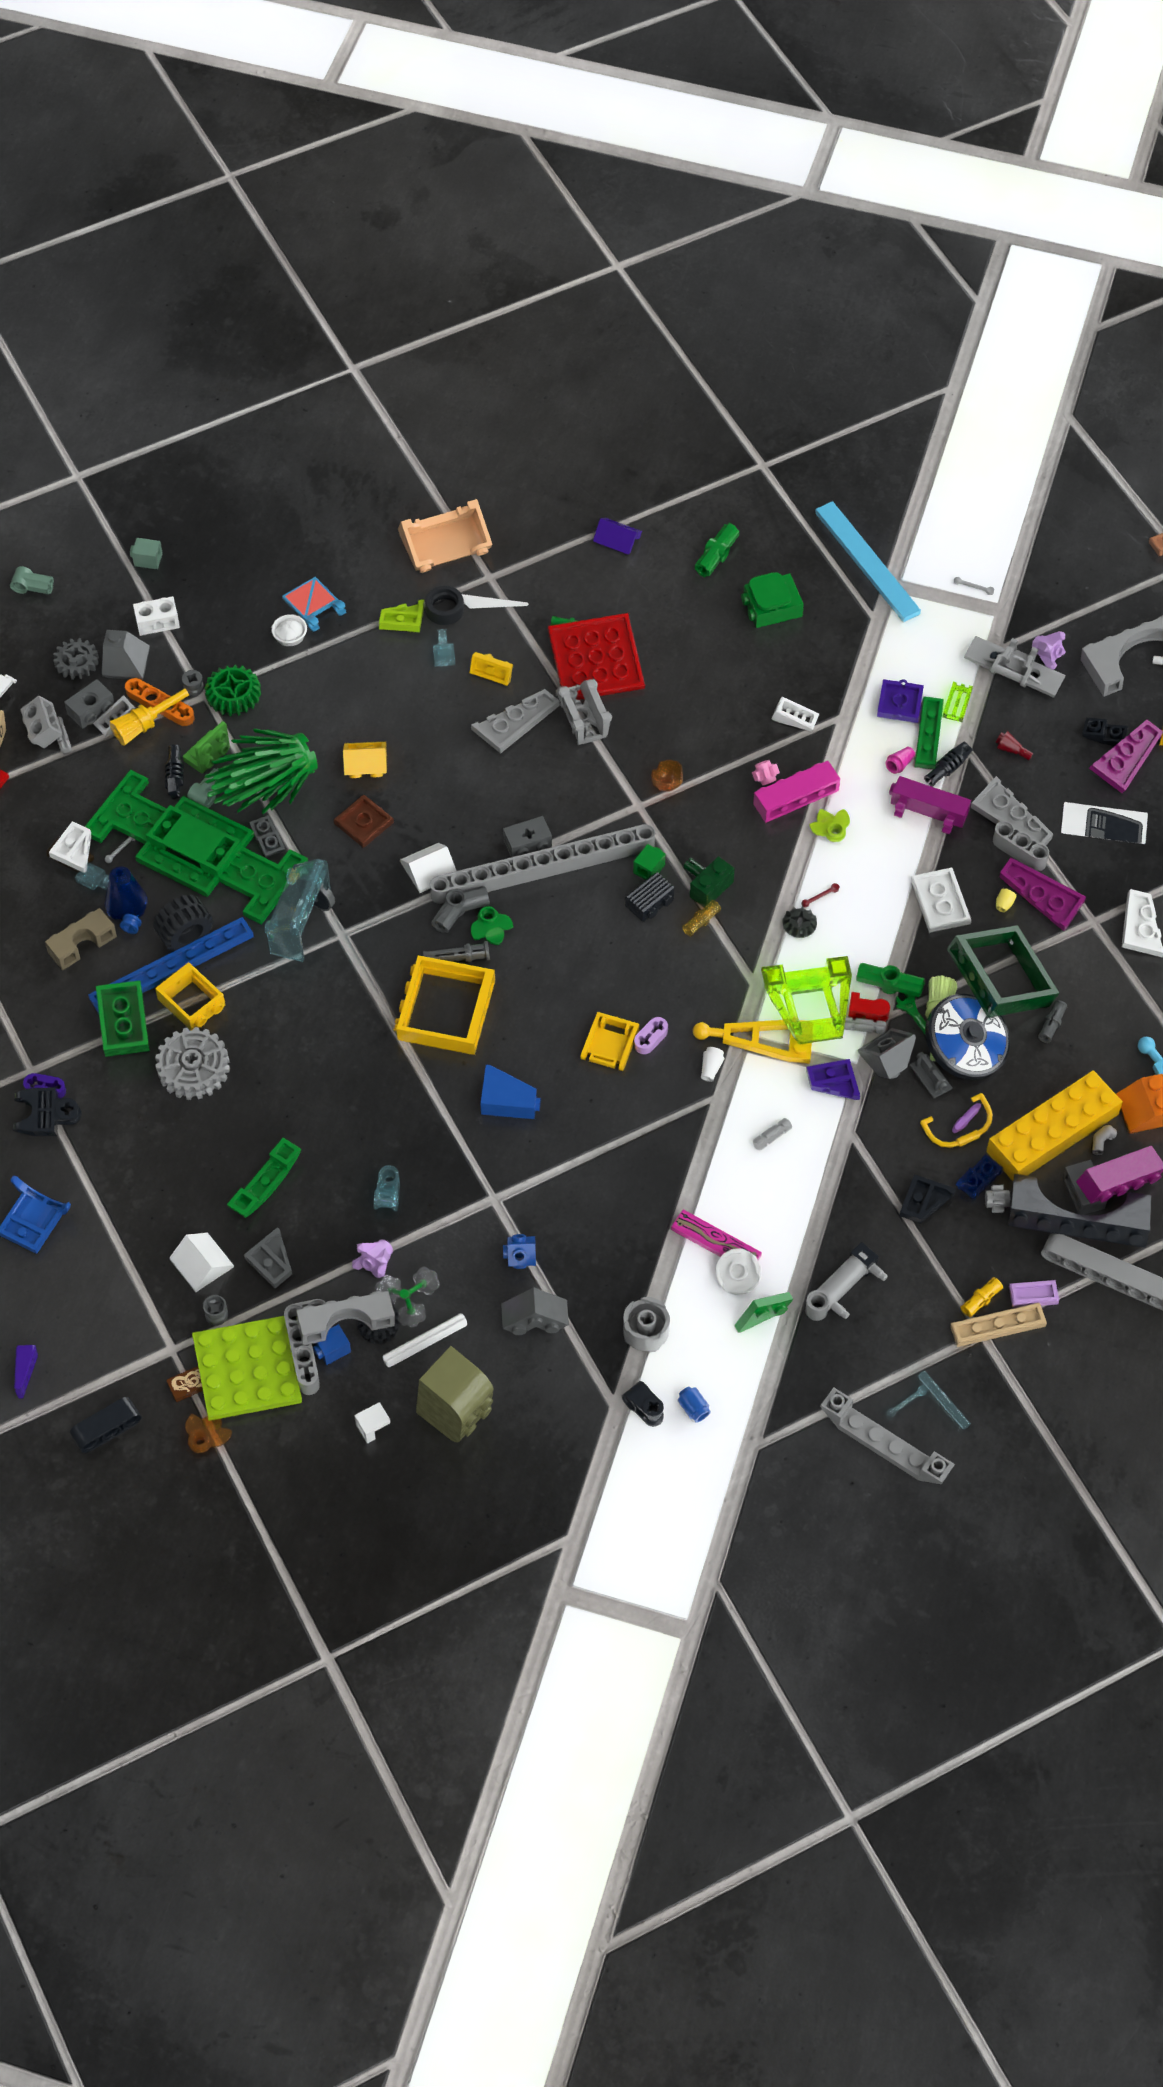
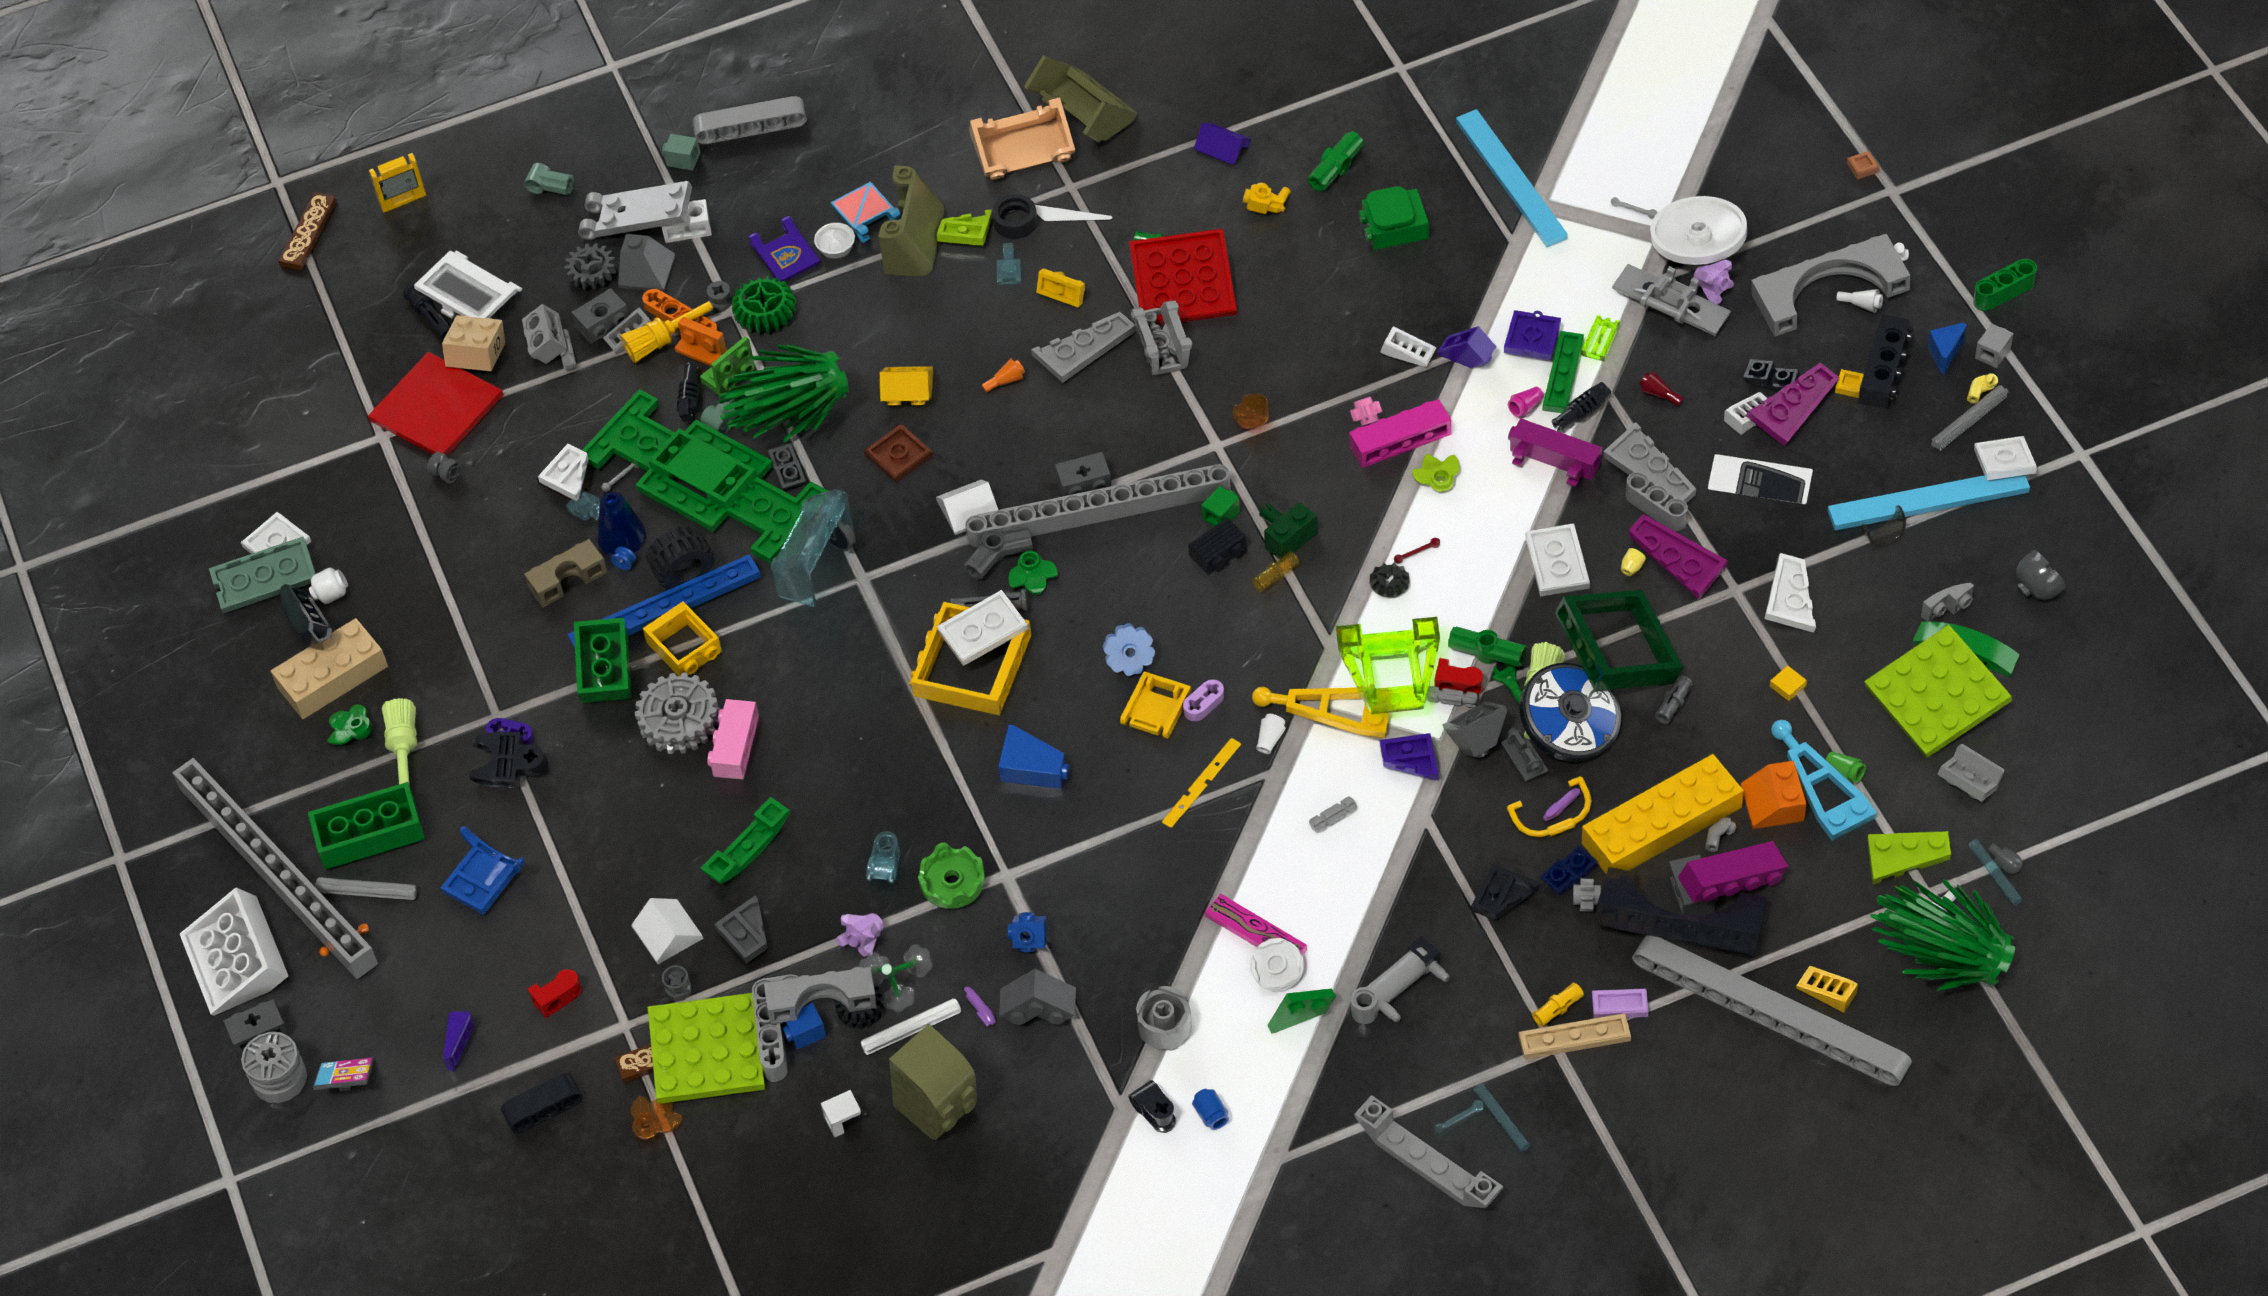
camera: 10 degrees right, 5 degrees down
none -> red leg [527,969,582,1019]
none -> light grey hinge [578,181,692,240]
none -> orange bracket [675,317,727,366]
none -> light grey beam [693,96,807,144]
none -> bright pink brick [707,699,759,779]
none -> dark purple flag [749,216,821,282]
none -> olive windscreen [878,165,945,276]
none -> bright green plate [918,843,985,909]
none -> white tile [937,590,1028,666]
none -> medium lavender piece [964,987,996,1027]
none -> orange cone [982,358,1025,393]
none -> olive windscreen [1024,55,1138,143]
none -> medium blue plant [1103,623,1155,676]
none -> yellow piece [1162,738,1241,828]
none -> yellow piece [1243,183,1291,214]
none -> dark purple slope [1437,326,1497,368]
none -> white dish [1650,196,1747,265]
none -> white slope [1724,392,1767,435]
none -> yellow tile [1770,666,1807,701]

